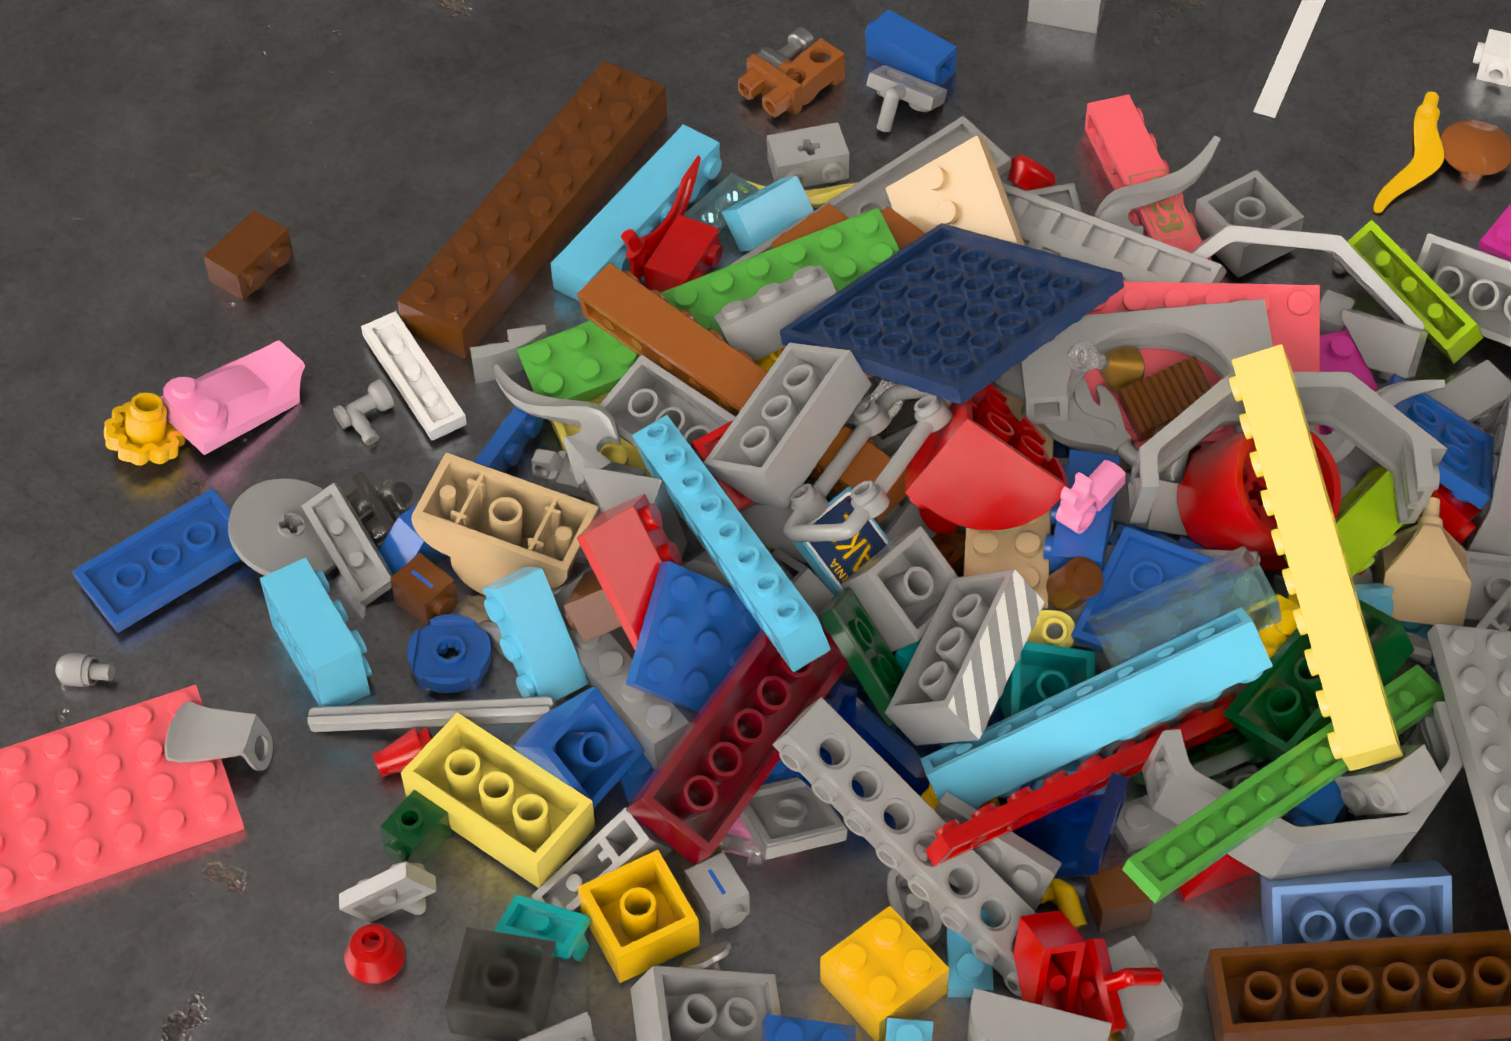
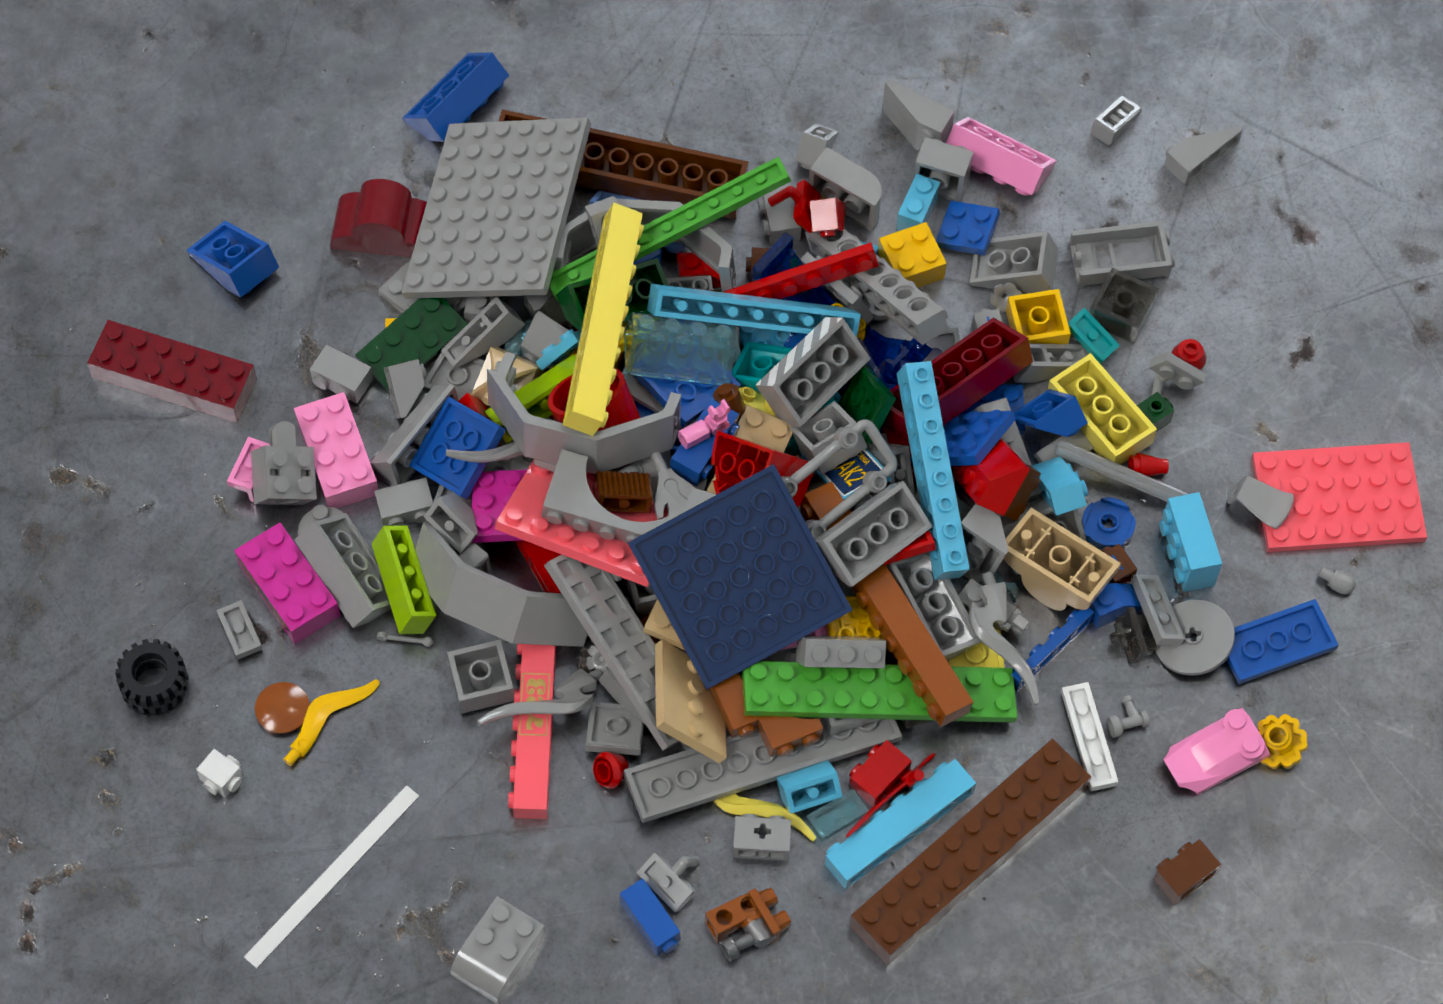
camera: 165 degrees left, 10 degrees up
light grey slope [470,324,547,384] -> none
piece [1067,340,1145,393] -> none

